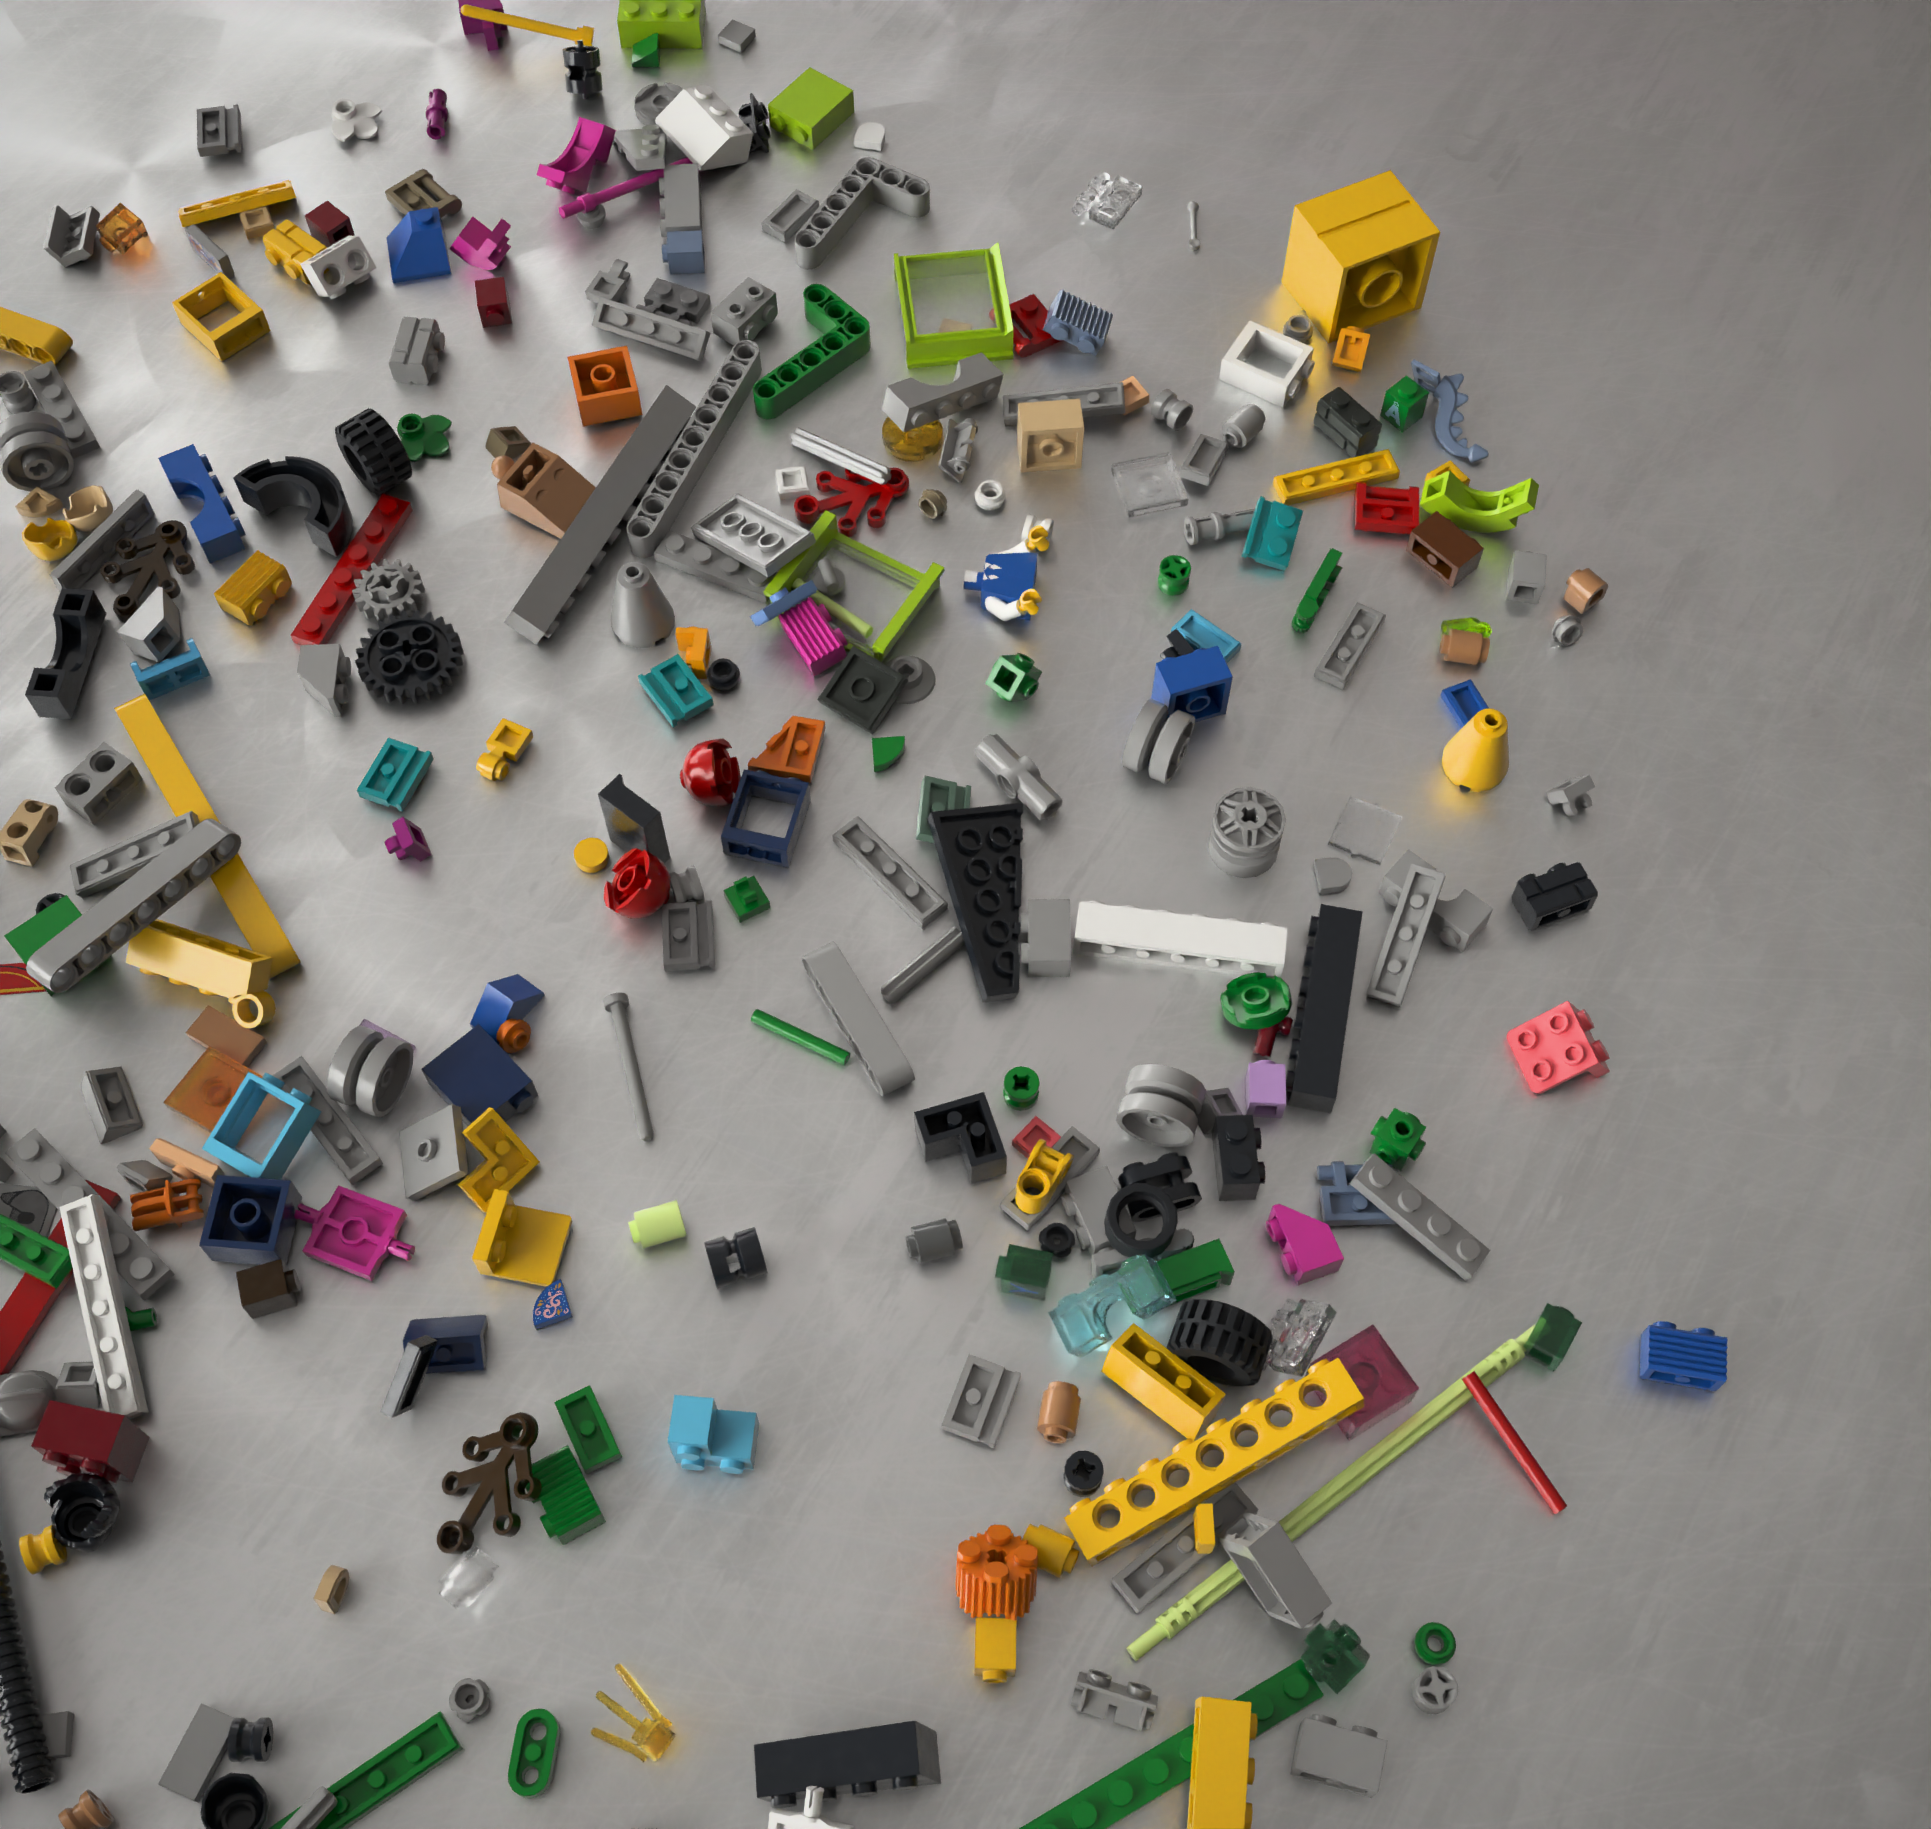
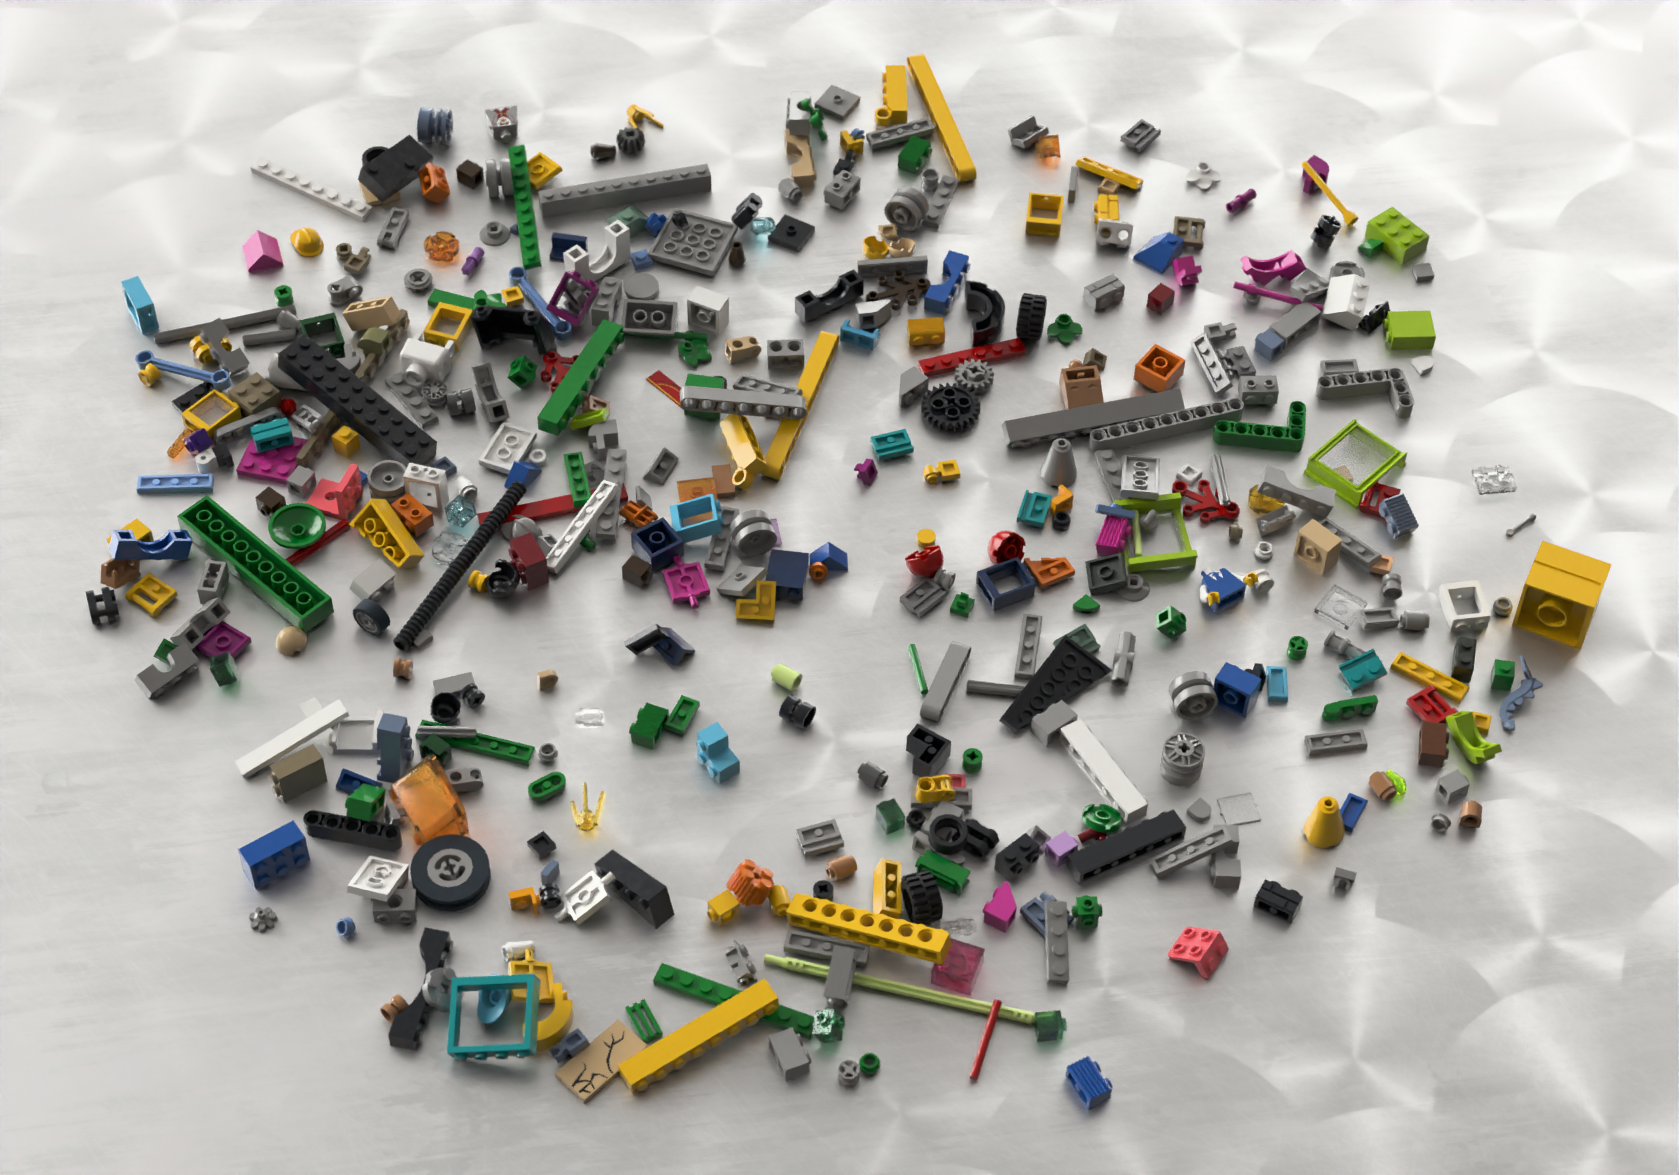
camera: 50 degrees right, 10 degrees down
light nougat plate [149,1138,225,1188] -> none
dark red brick [305,201,355,247] -> none
dark brown plant [437,1412,542,1555] -> none
yellow bracket [472,1189,572,1287] -> none
blue tile [533,1279,573,1330] -> none
black container [598,774,671,864] -> none
light grey bar [603,993,653,1141] -> none
clear light blue arch [1048,1255,1177,1358] -> none
light grey wheel [1116,1064,1206,1147] -> none
yellow tile [1193,1503,1215,1554] -> none
light orange bracket [1332,326,1371,372] -> none

